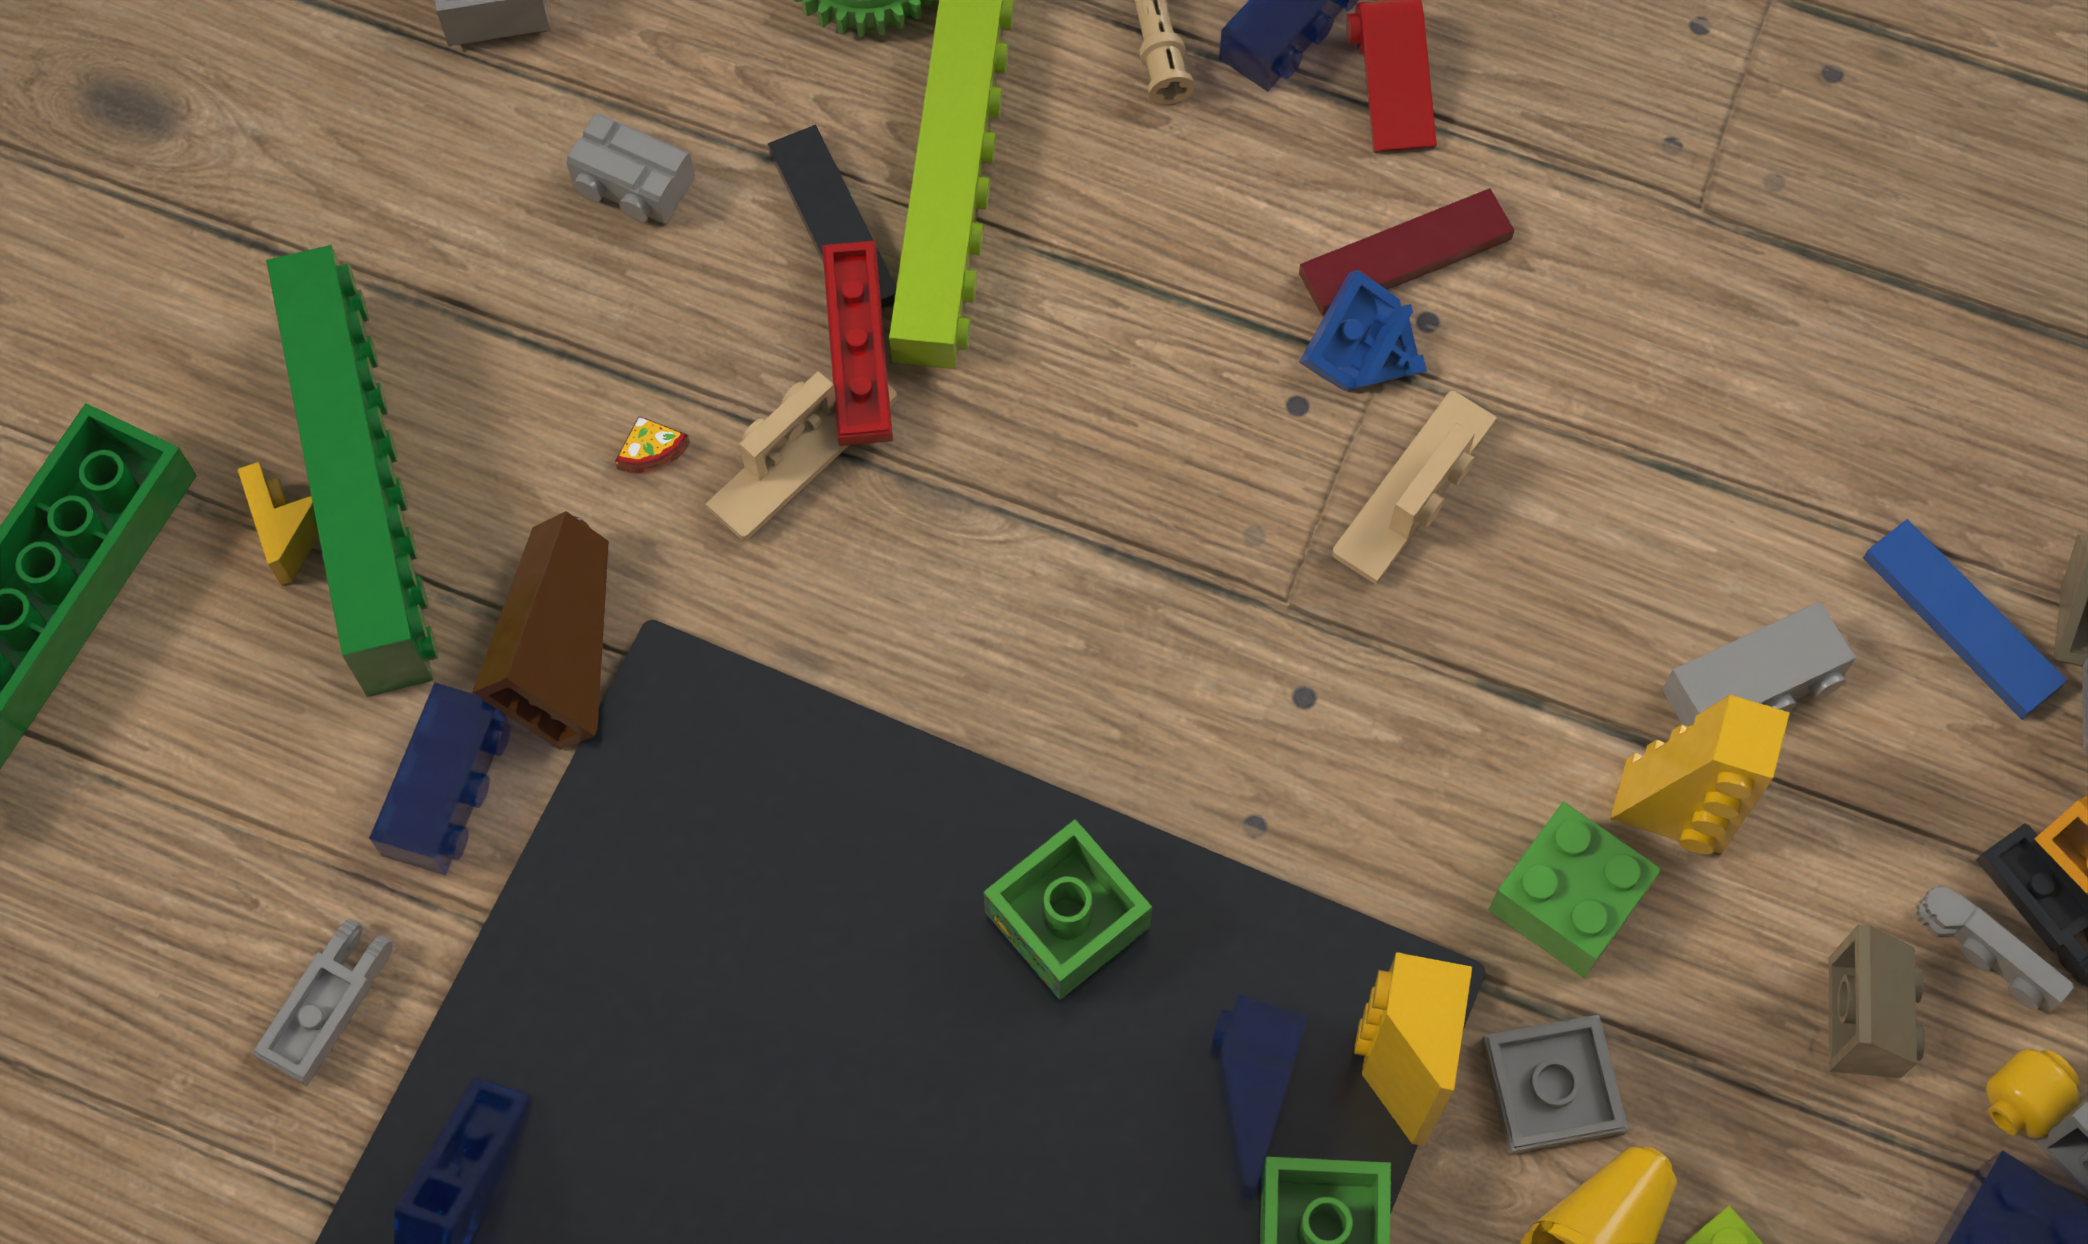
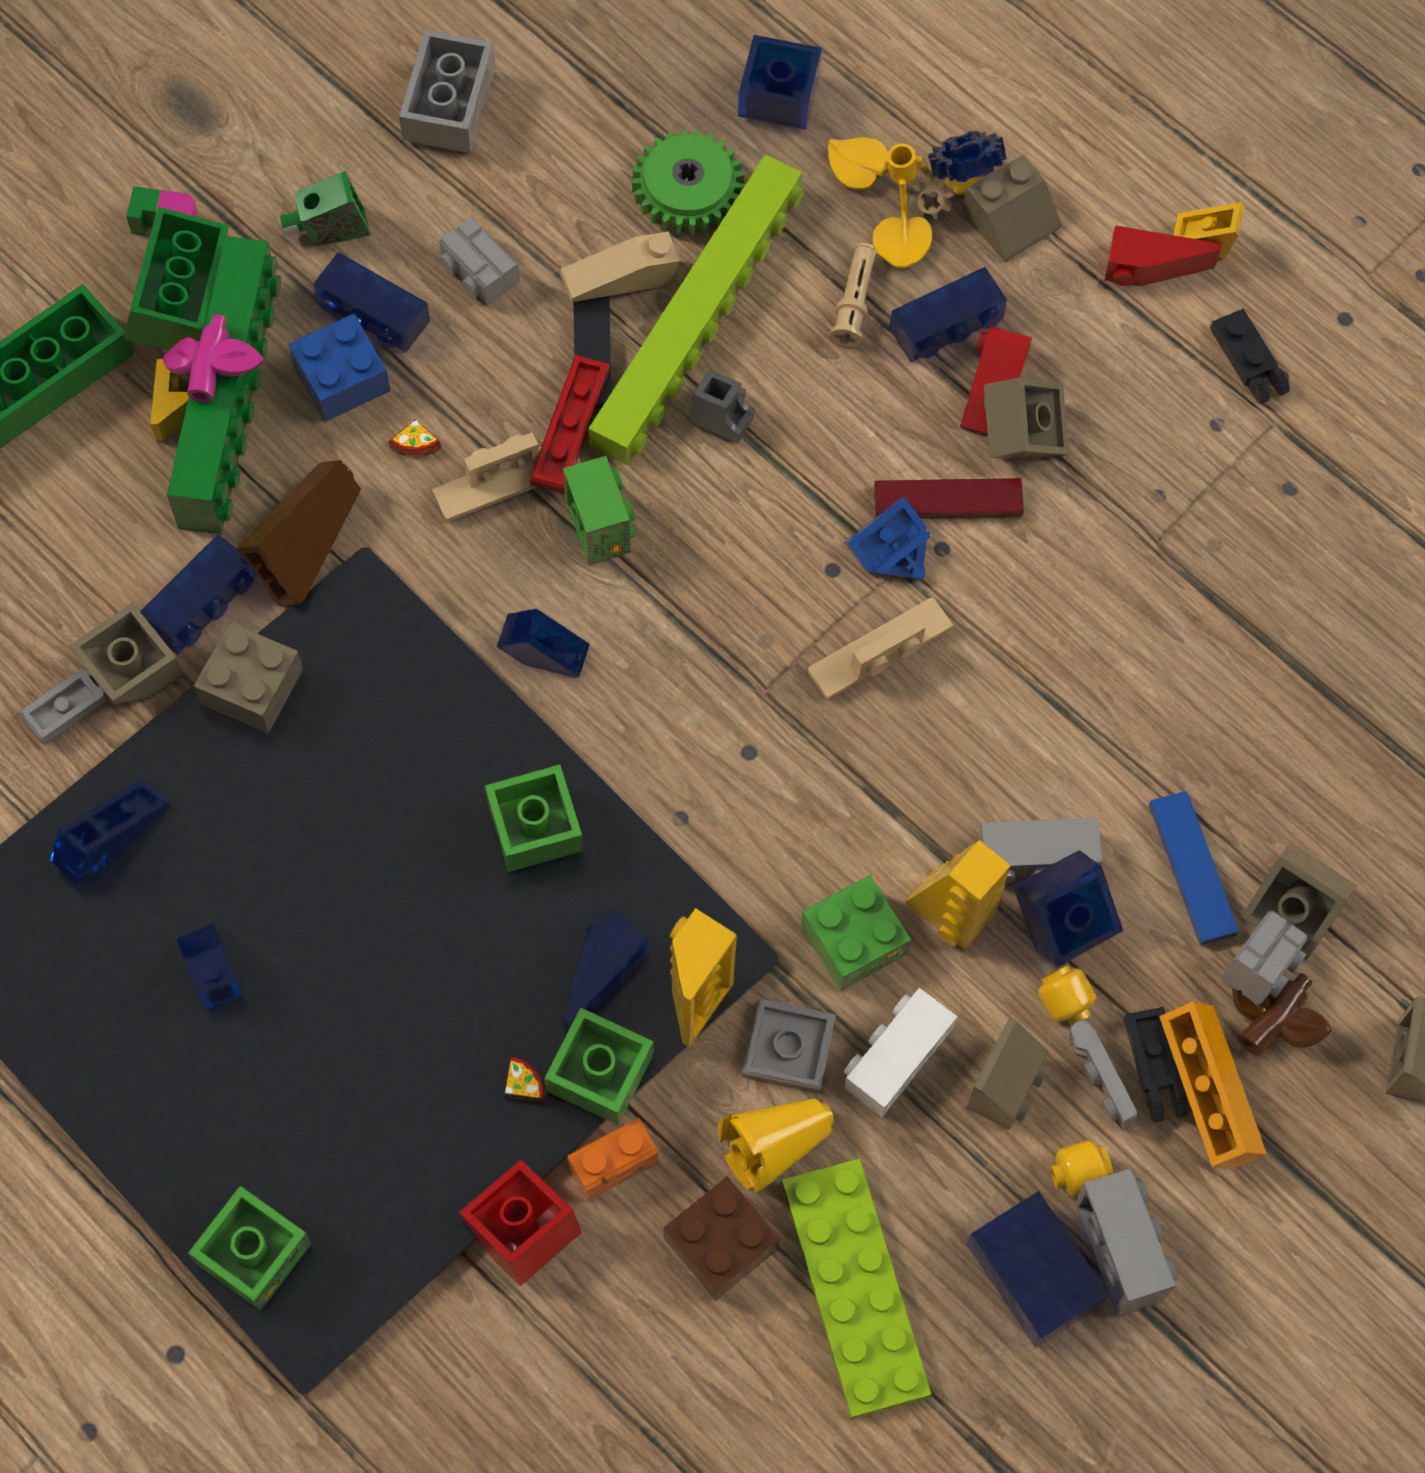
camera: 20 degrees right, 0 degrees up
none -> dark tan slope [69,602,183,704]
none -> green brick [124,206,229,351]
none -> green leg [126,186,199,235]
none -> dark pink plant [163,315,264,403]
none -> dark tan brick [194,622,303,733]
none -> green torso [280,171,371,246]
none -> blue brick [288,314,390,422]
none -> clear blue brick [313,252,430,353]
none -> clear blue slope [497,609,590,678]
none -> tan slope [559,232,680,302]
none -> bright green brick [563,456,635,565]
none -> dark grey brick [689,369,755,443]
none -> white brick [844,988,958,1118]
none -> dark tan slope [984,377,1069,460]
none -> clear blue brick [1013,850,1124,967]
none -> yellow head [1037,964,1097,1026]

